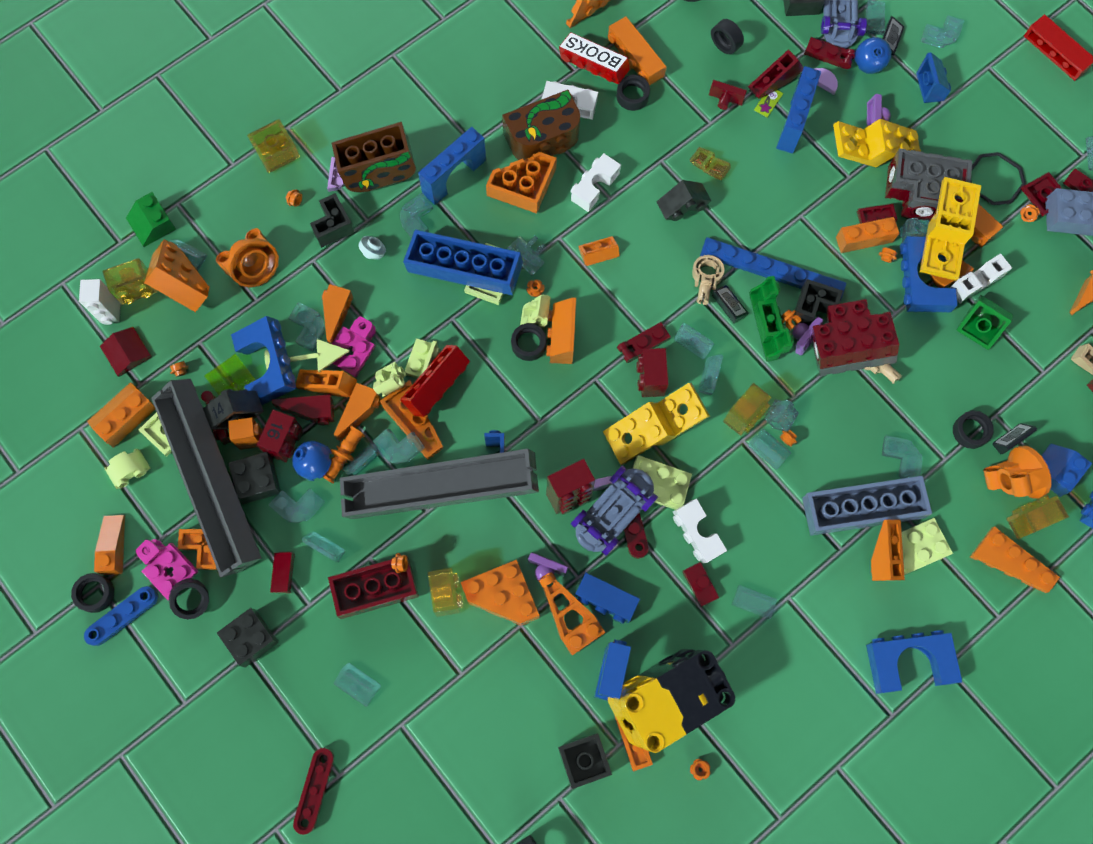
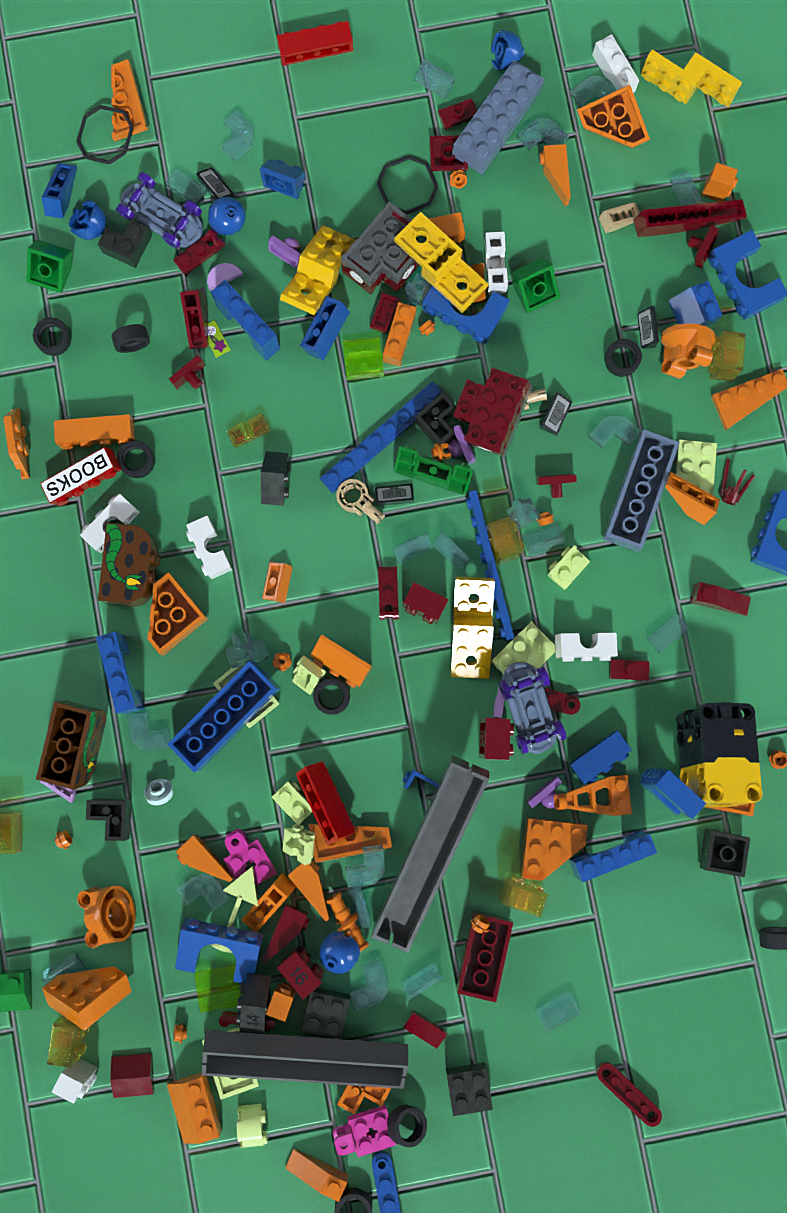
camera: 60 degrees left, 10 degrees up
none -> blue brick [300,296,350,361]
none -> clear neon green slope [342,337,384,381]
none -> blue plate [466,490,514,641]
none -> dark red tile [536,474,577,498]
none -> slope [540,392,572,436]
none -> yellowish green bracket [547,545,590,590]
none -> blue arch [569,830,657,882]
none -> dark red slope [690,582,751,616]
none -> dark red plant [719,459,755,506]

